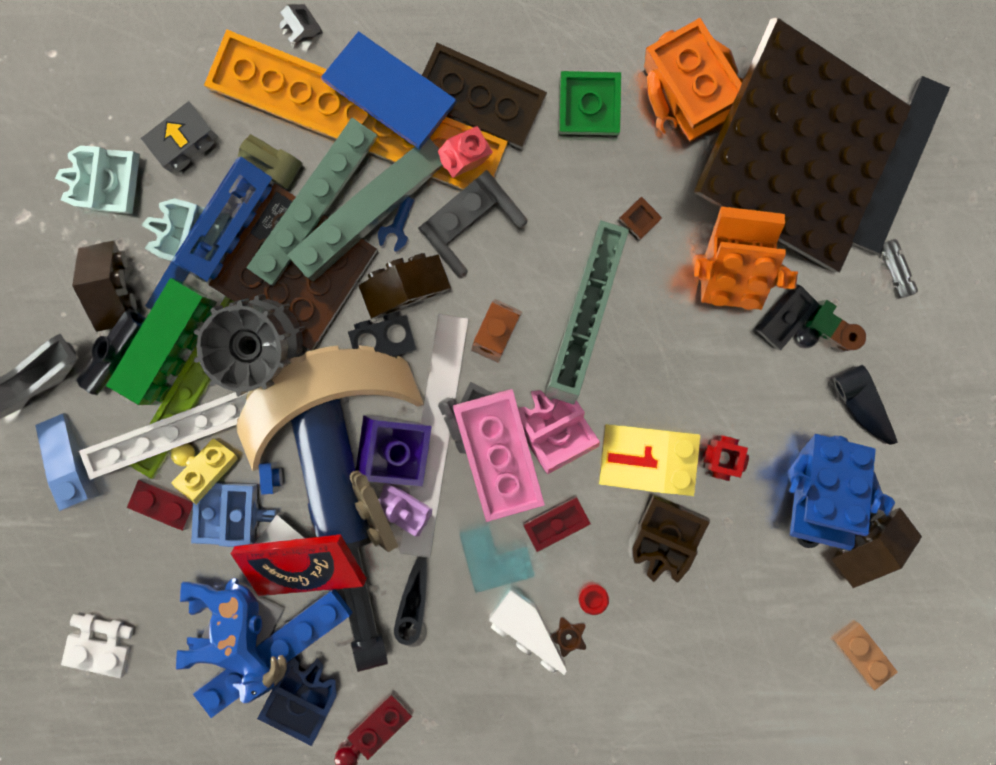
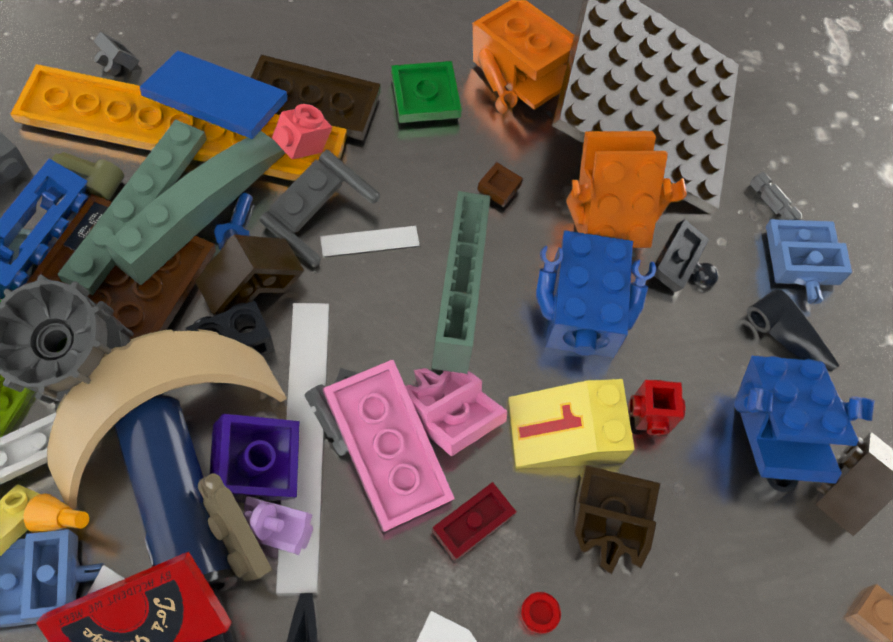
camera: 20 degrees left, 25 degrees down
blue plate [259,462,283,495] -> none
clear light blue brick [459,522,535,593] -> none
dark orange torso [471,299,522,363] -> none
leg [804,300,866,351] -> none
black tile [852,76,950,255] -> none
none -> light orange cone [23,493,89,533]
none -> white sticker [320,226,420,257]
none -> blue torso [536,230,656,358]
none -> medium blue plate [766,219,852,304]

